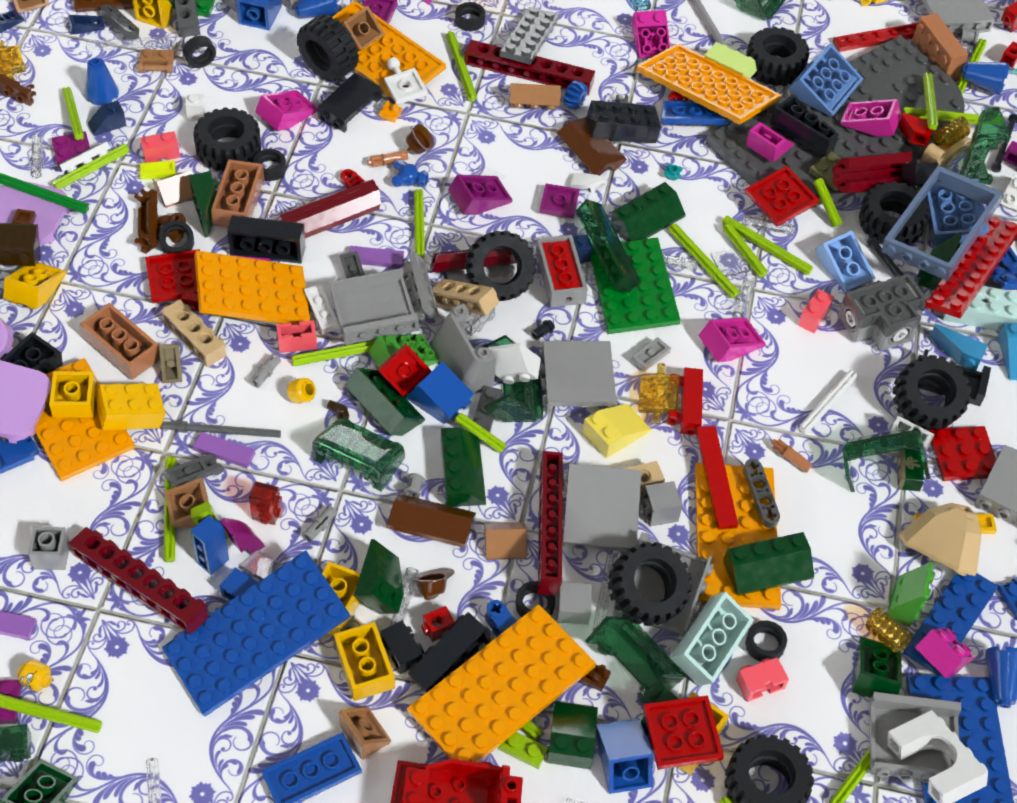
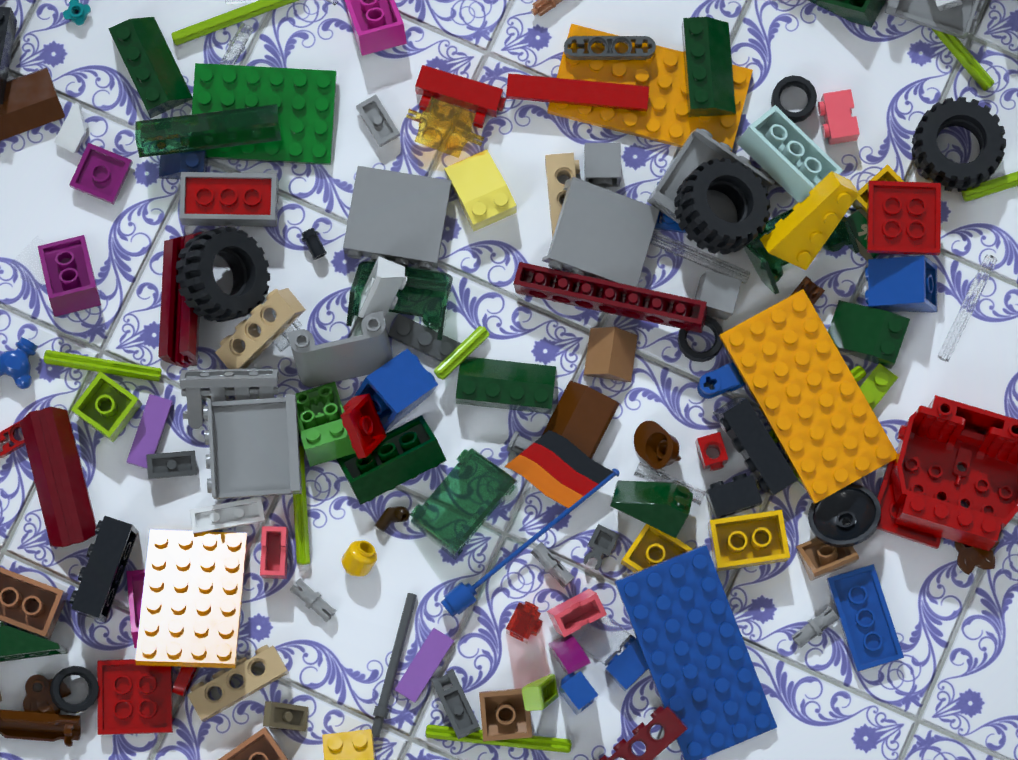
camera: 75 degrees left, 25 degrees up
none -> lime brick [71,371,142,443]
none -> flag [441,430,620,617]
none -> coral brick [547,589,607,637]
none -> dark grey plate [583,524,620,570]
none -> yellow wedge [760,171,860,270]
none -> light grey pin [791,607,839,649]
none -> black dish [808,484,882,547]

